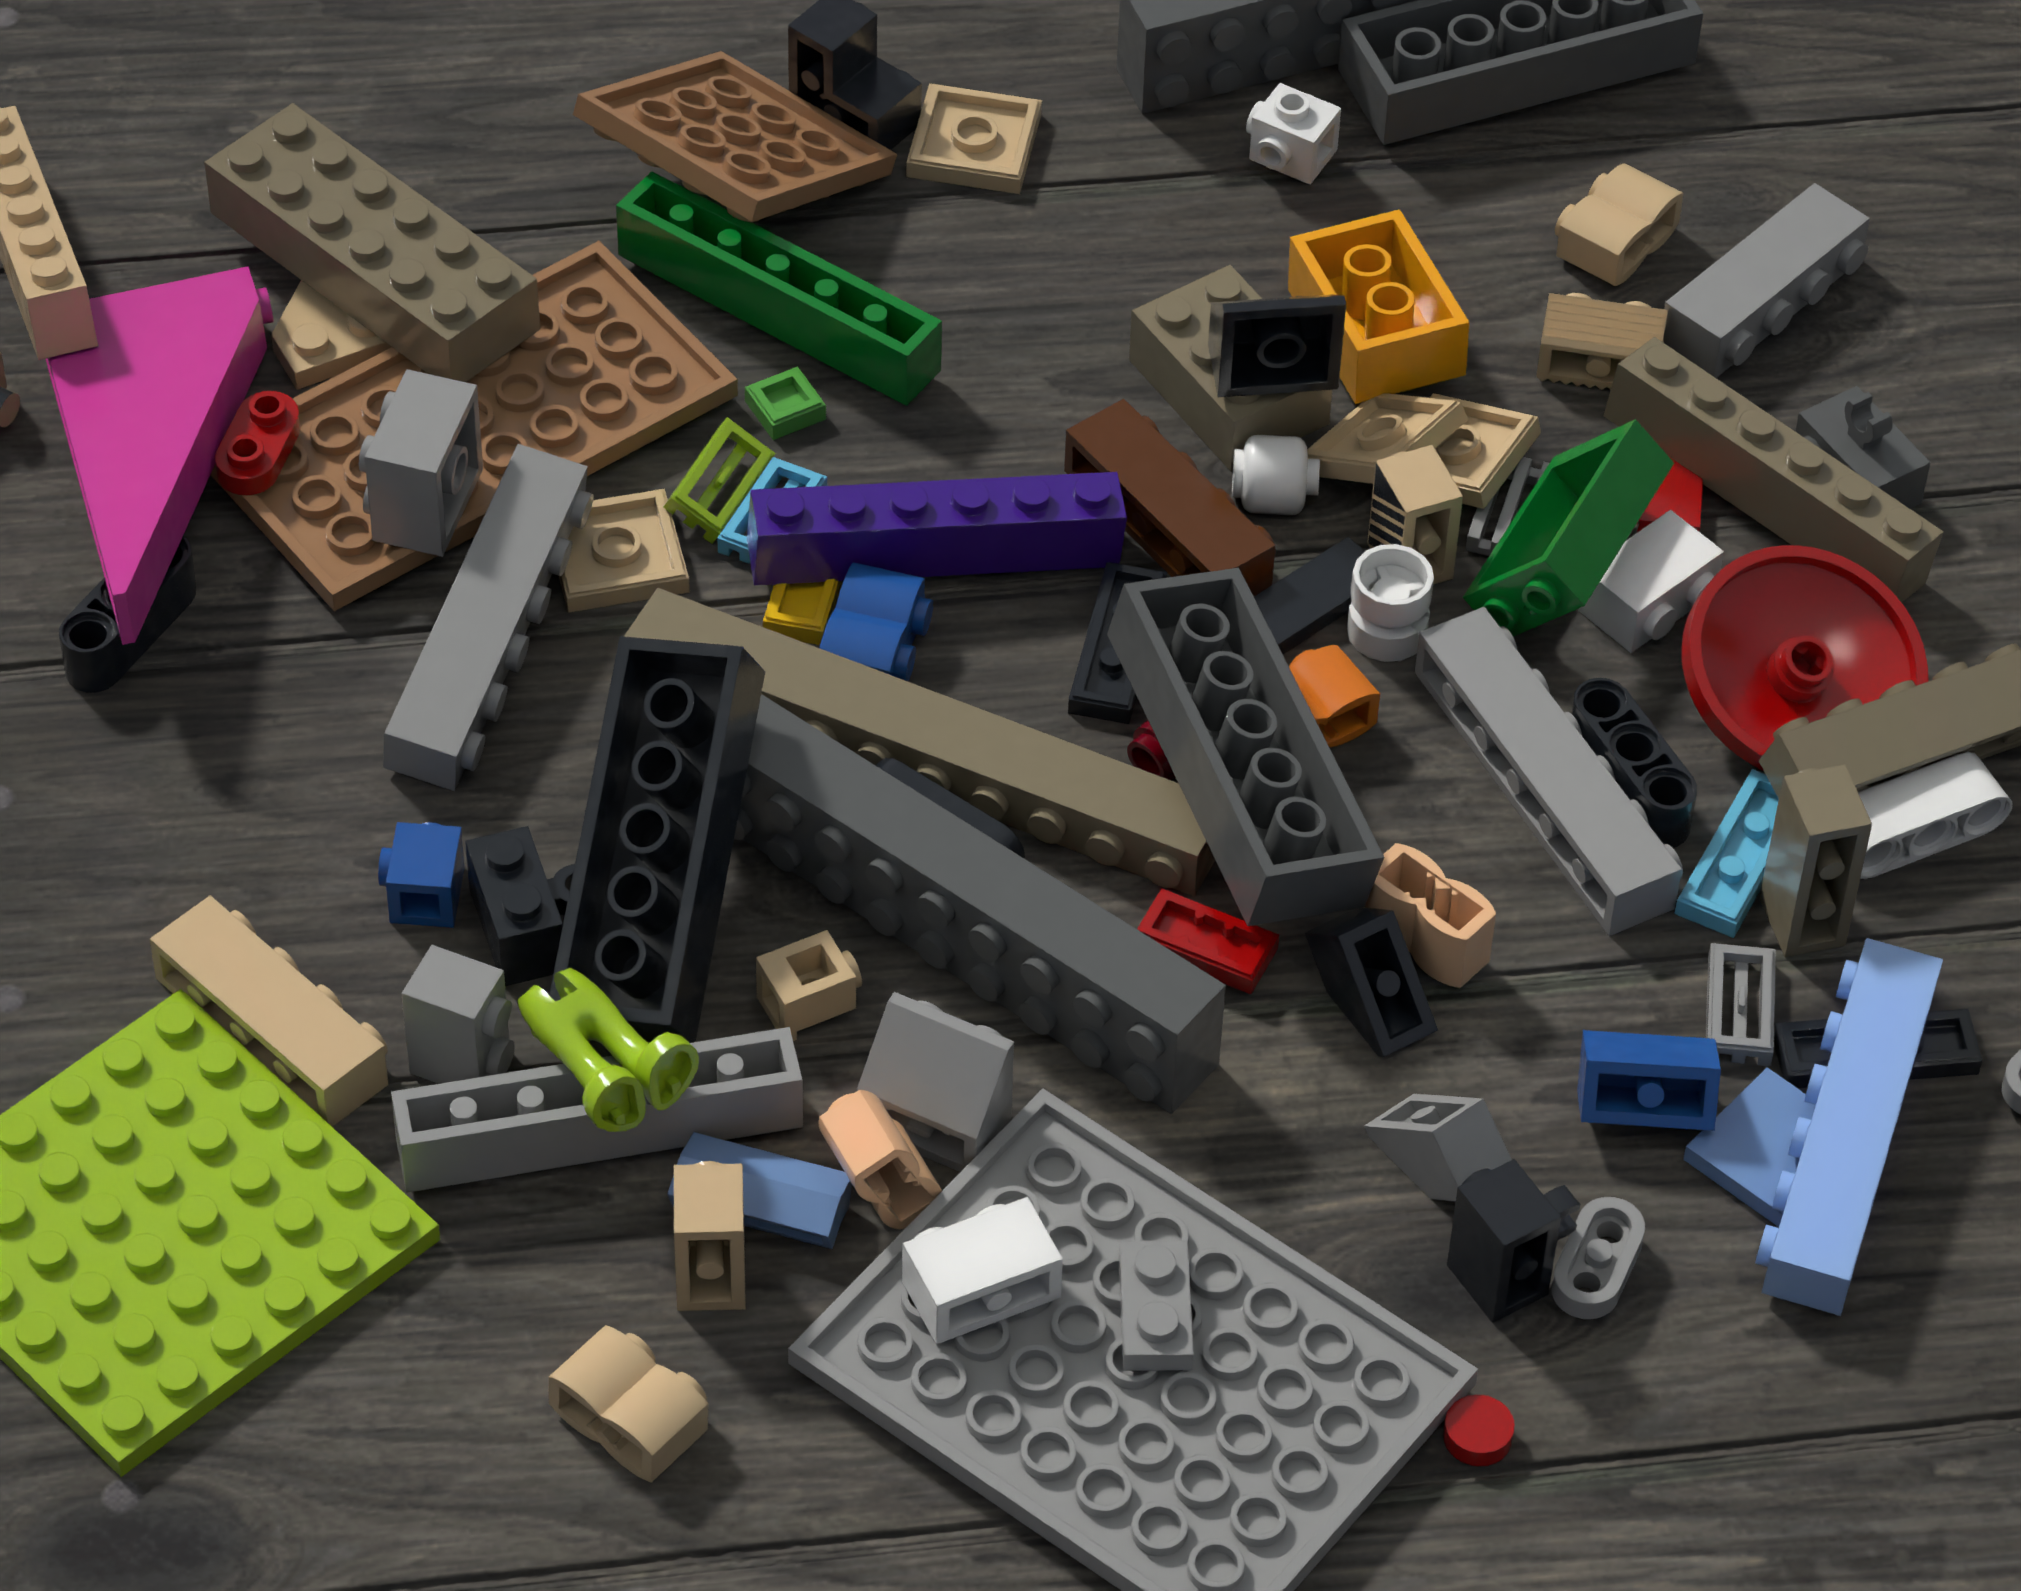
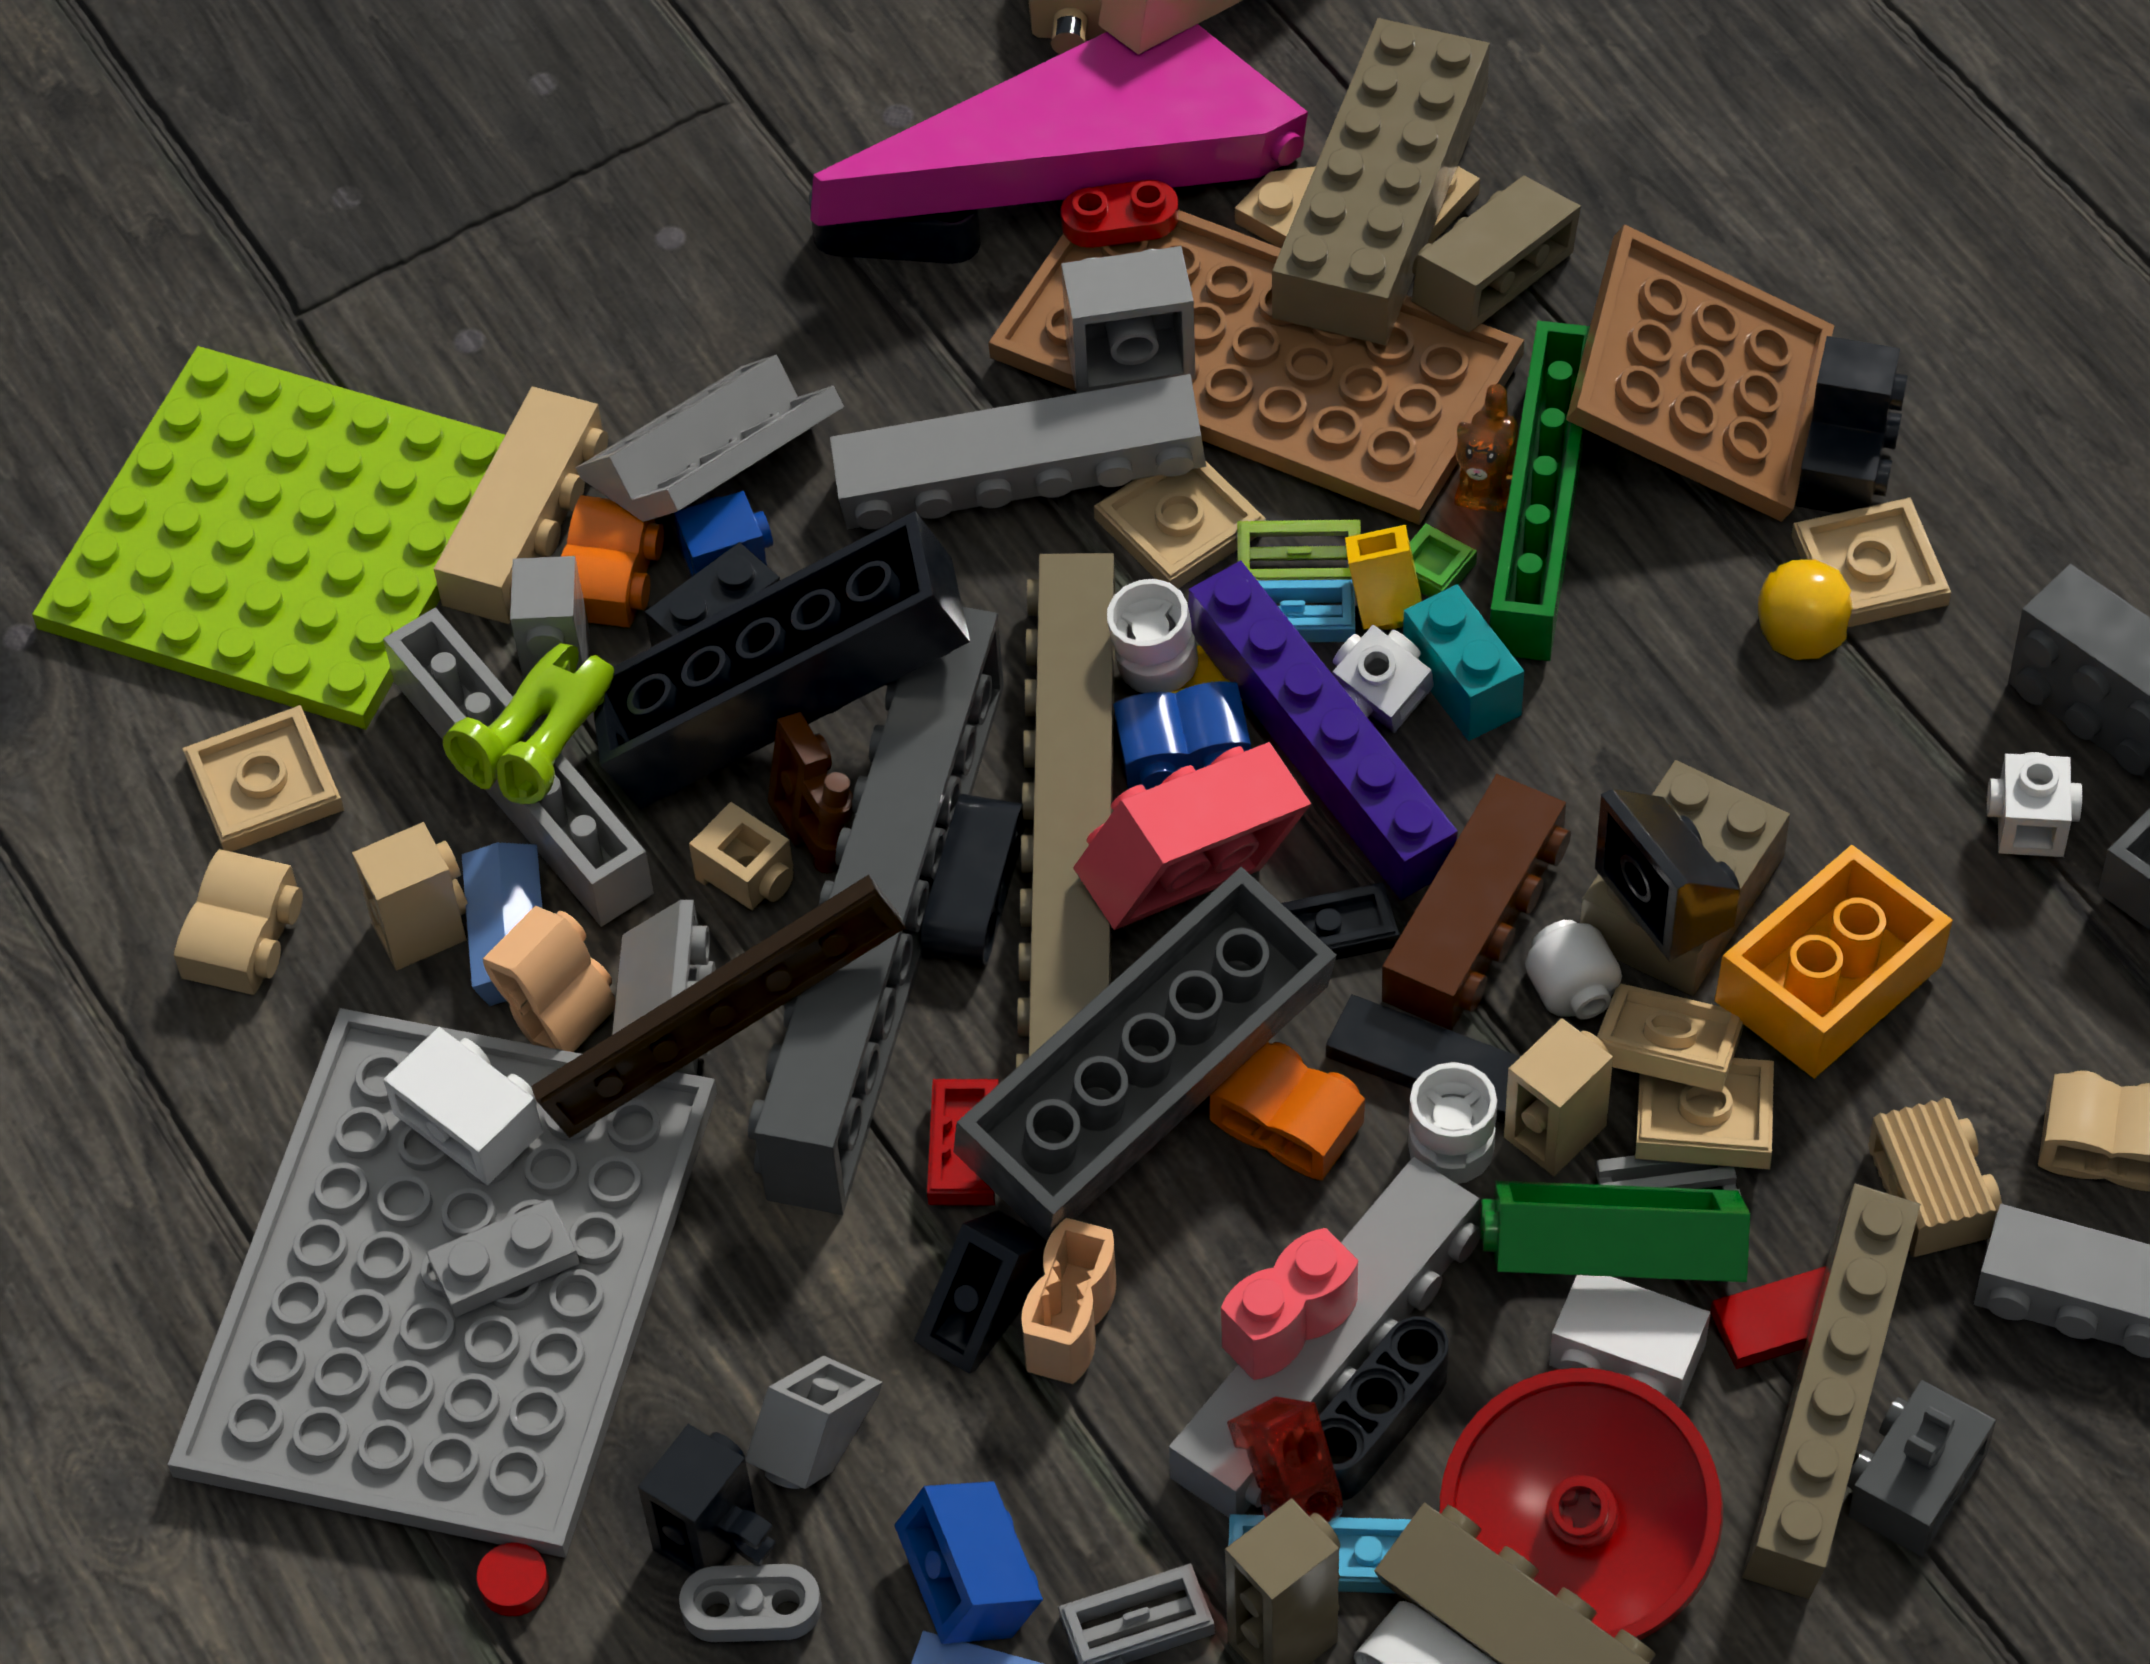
camera: 70 degrees right, 5 degrees up
none -> tan tile [182,705,344,852]
none -> dark brown tile [531,874,906,1138]
none -> orange brick [561,495,664,628]
none -> light grey slope [576,354,844,522]
none -> reddish brown plate [768,712,853,874]
none -> coral brick [1073,742,1311,930]
none -> white wheel [1107,579,1198,693]
none -> coral brick [1221,1228,1358,1380]
none -> clear red leg [1227,1396,1343,1523]
none -> white brick [1333,625,1434,733]
none -> yellow brick [1345,525,1422,630]
none -> teal brick [1403,584,1524,741]
none -> dark tan brick [1412,175,1581,333]
none -> clear orange animal [1454,384,1518,512]
none -> yellow hair [1758,559,1853,660]

